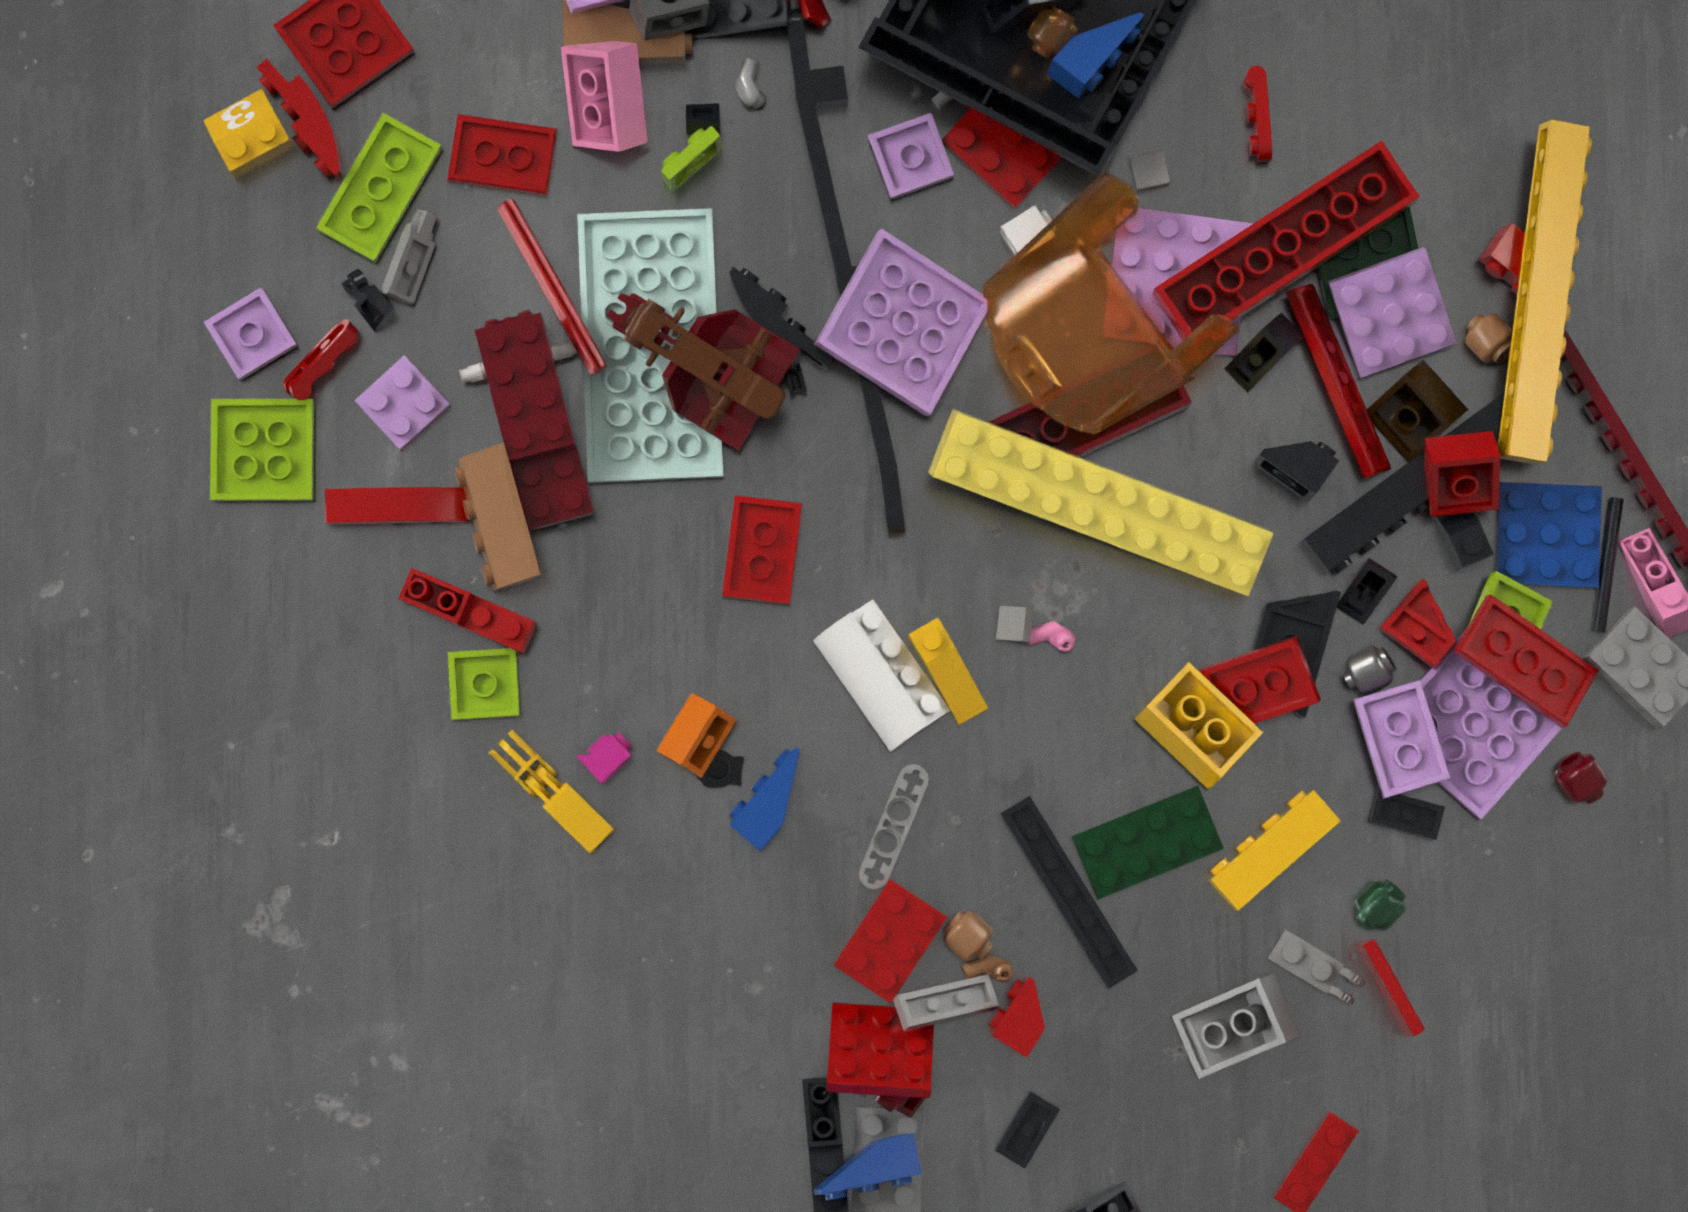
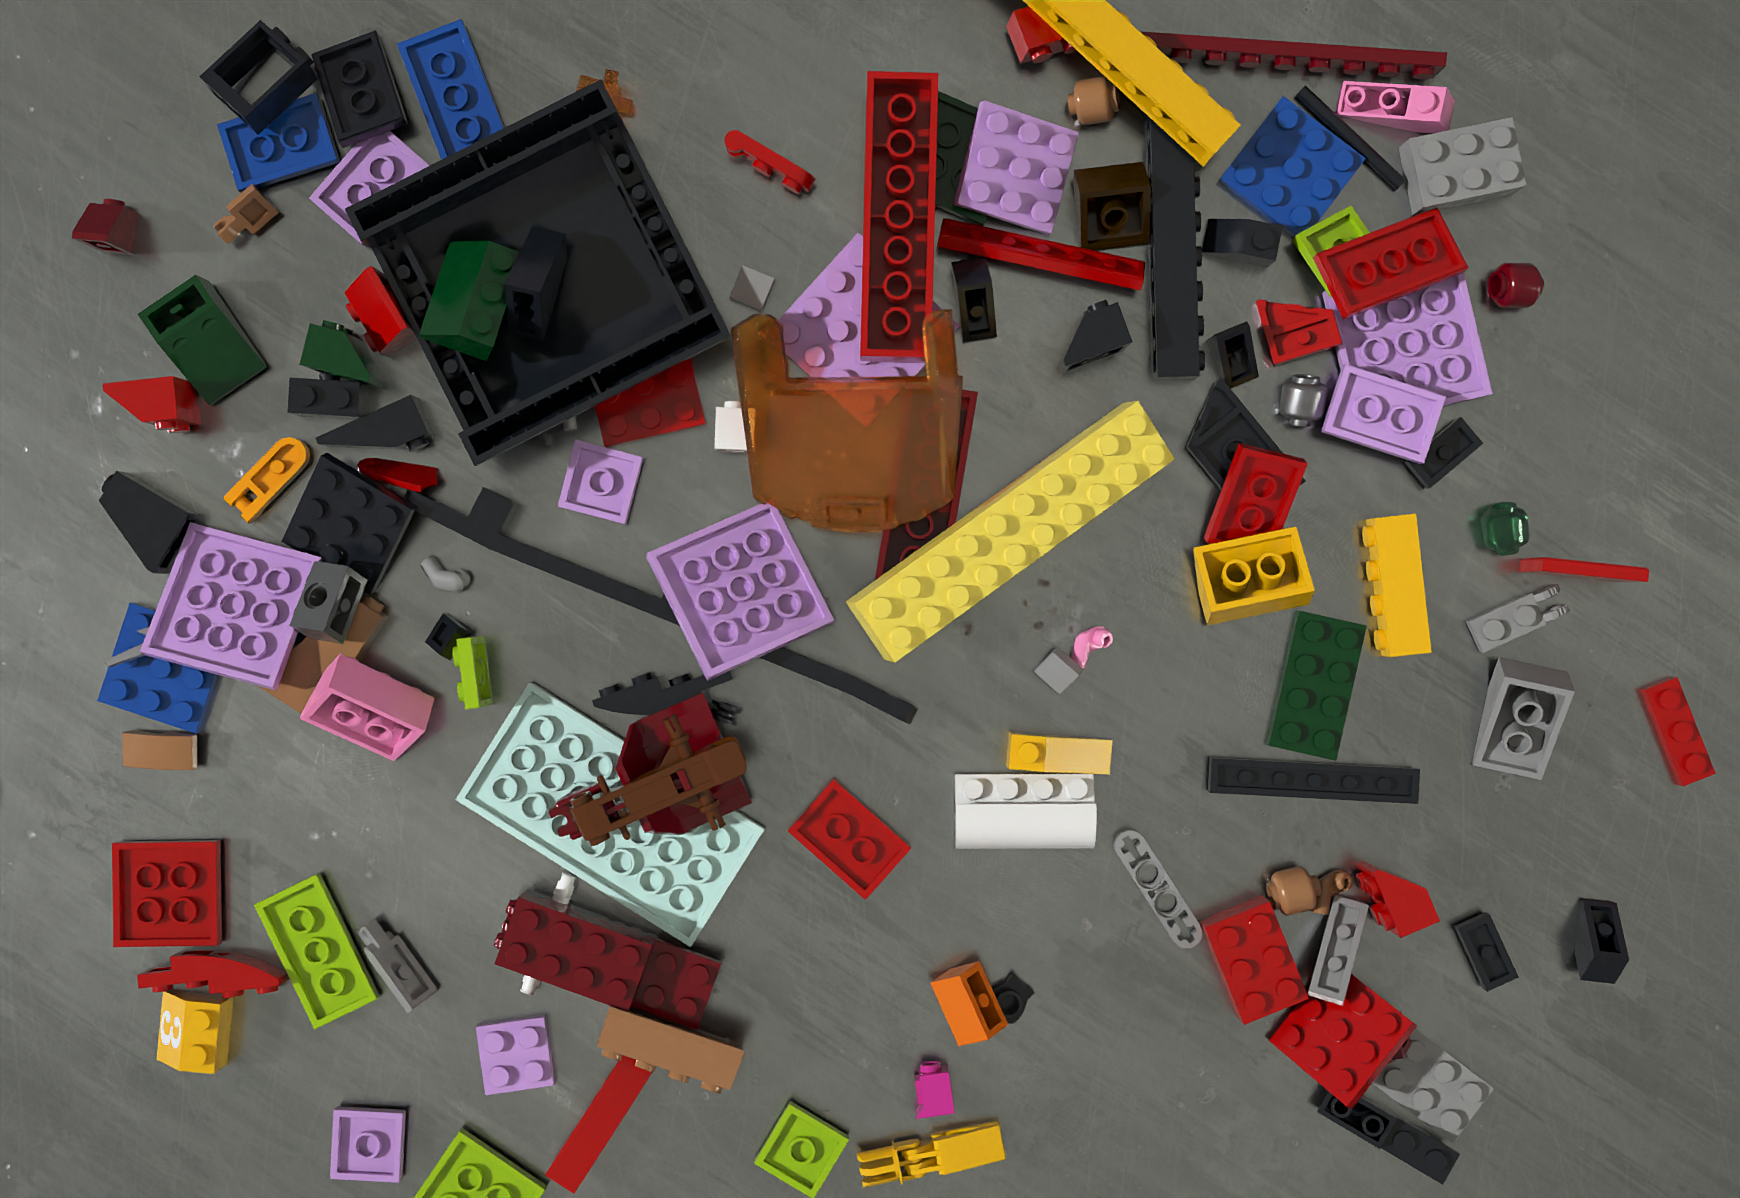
camera: 55 degrees left, 5 degrees up
red plate [283,319,358,401] -> none
black plate [342,269,395,331] -> none
red slope [398,568,538,654] -> none
red tile [447,114,558,196] -> none
red axle [498,199,607,375] -> none
blue slope [729,747,800,852] -> none
blue slope [814,1133,922,1200] -> none
clear orange head [1027,5,1078,58] -> none
blue slope [1047,12,1145,99] -> none
red slope [1424,431,1500,517] -> none

